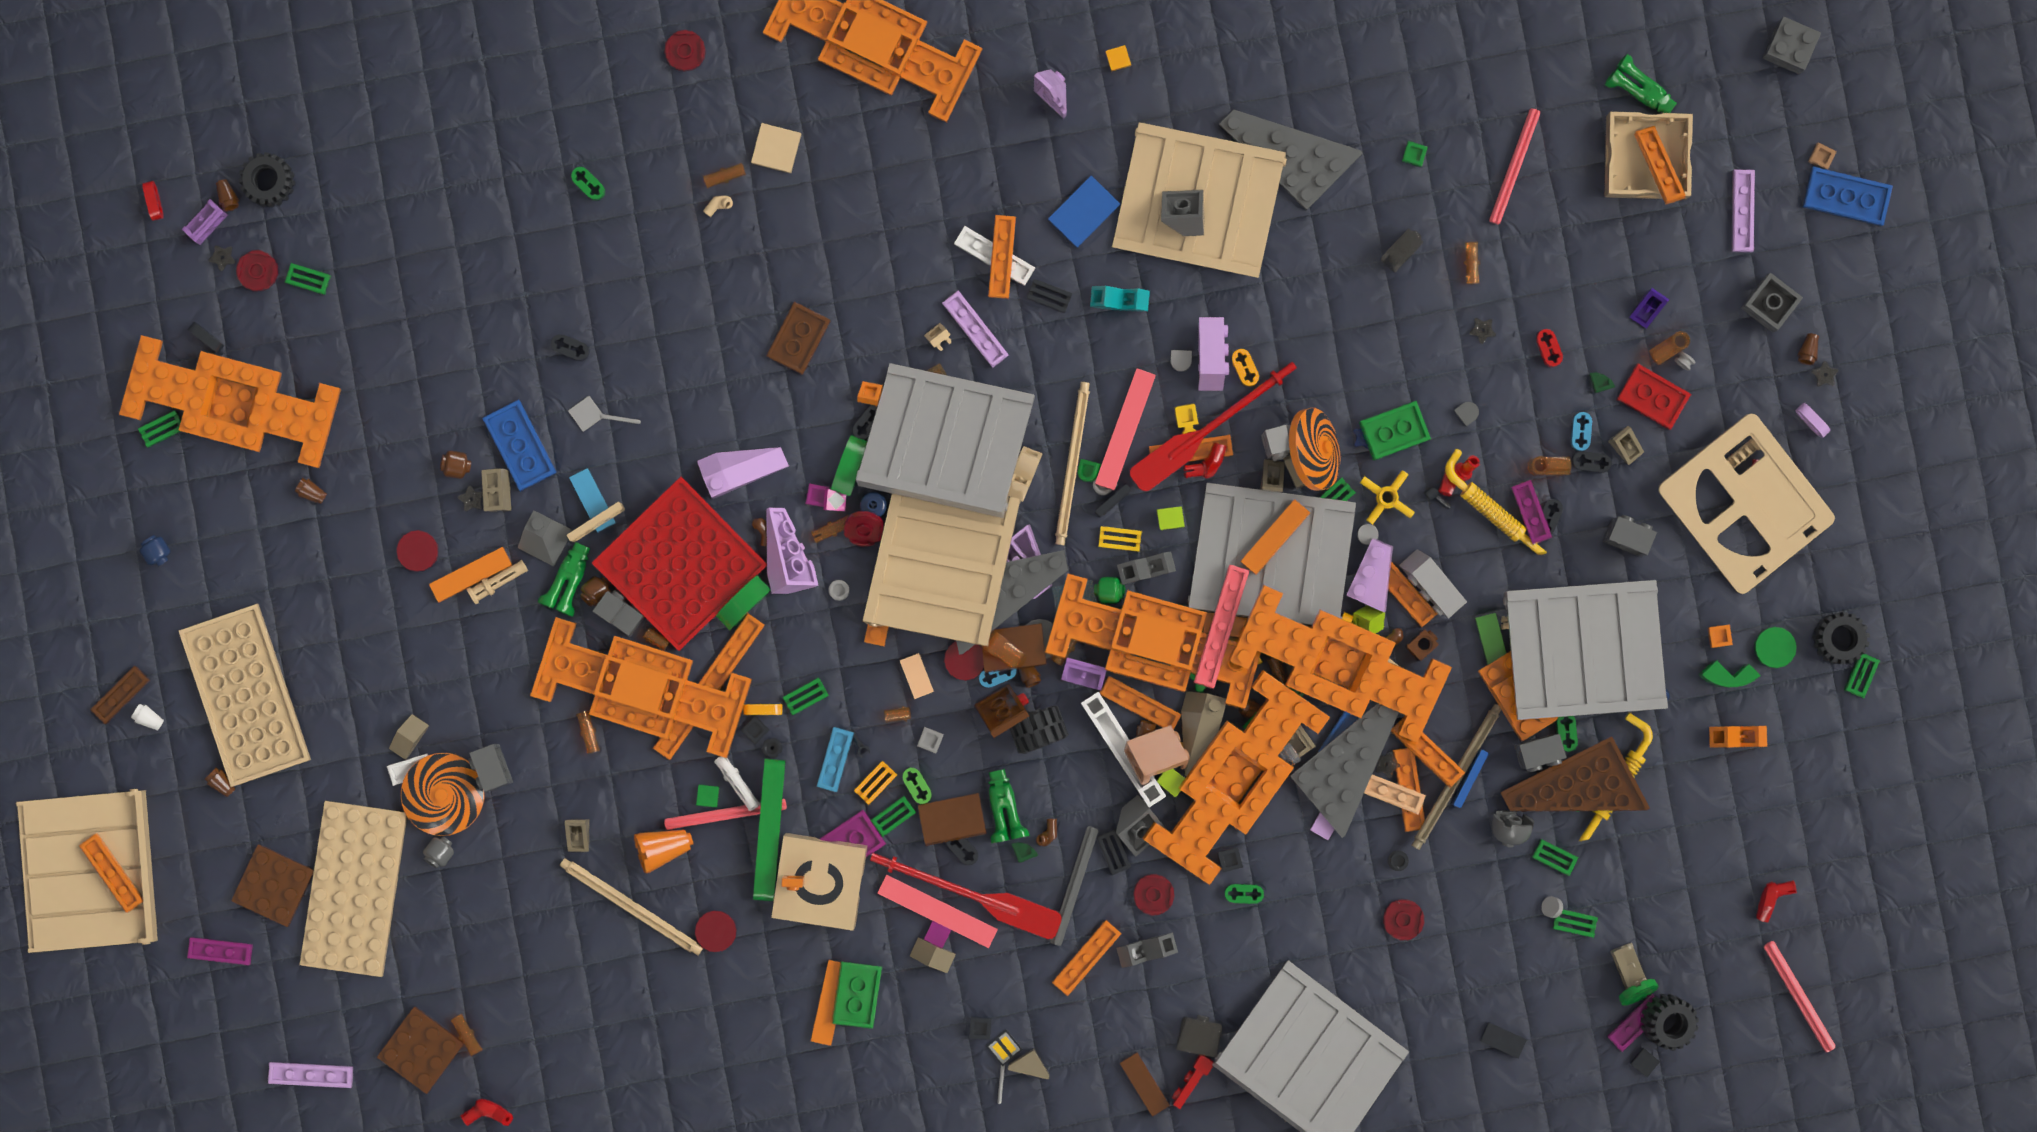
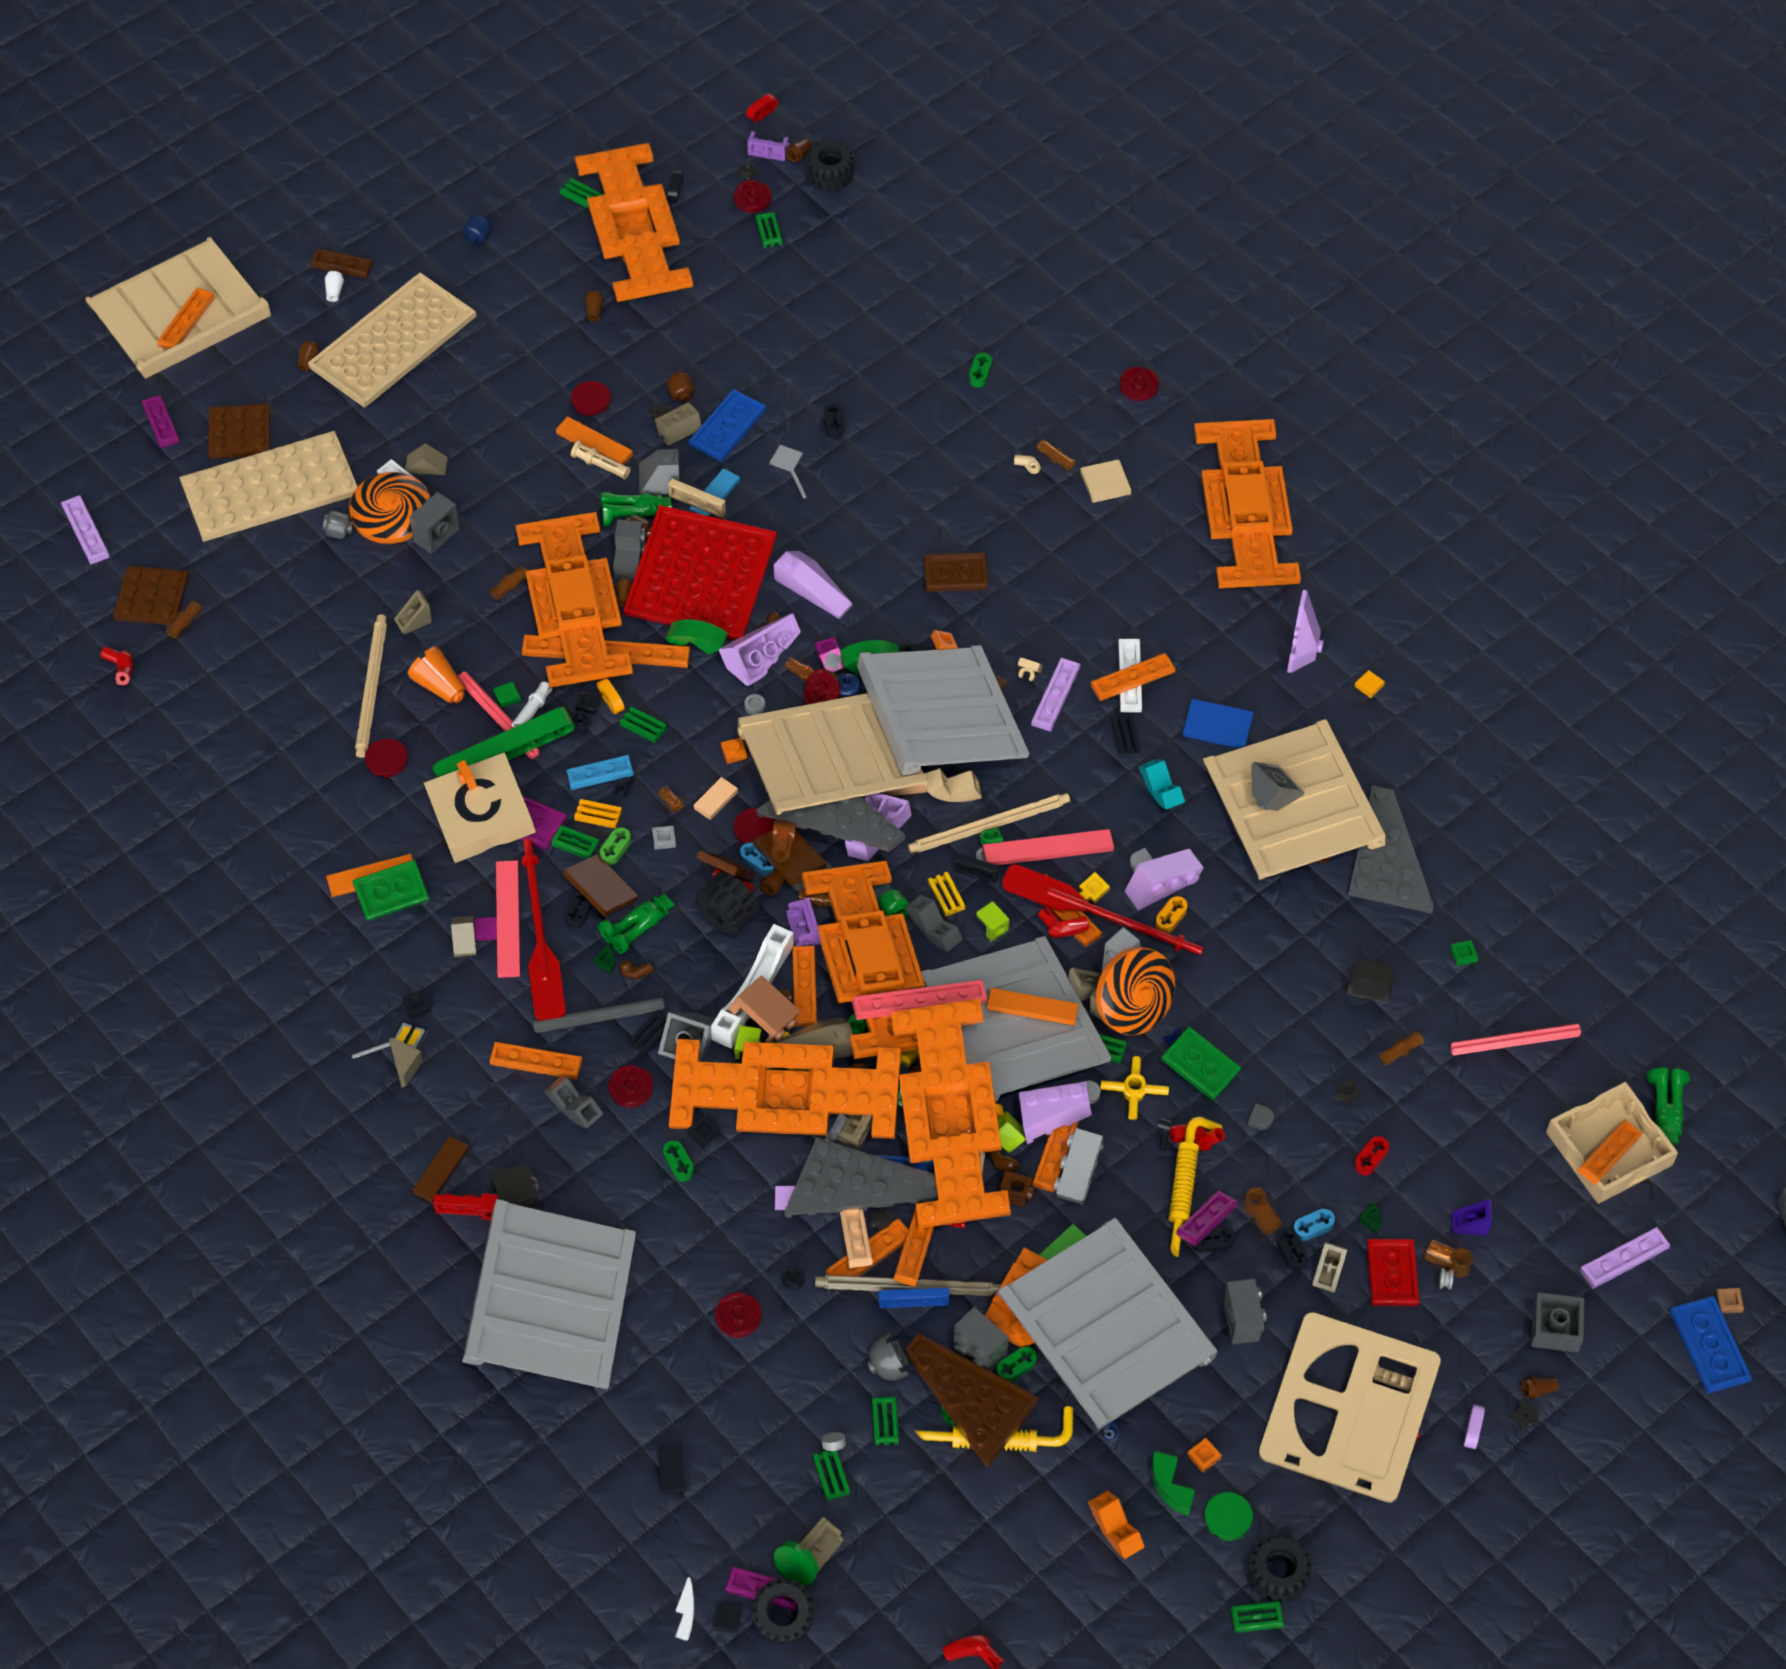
camera: 60 degrees right, 30 degrees down
none -> white sticker [675,1577,694,1641]

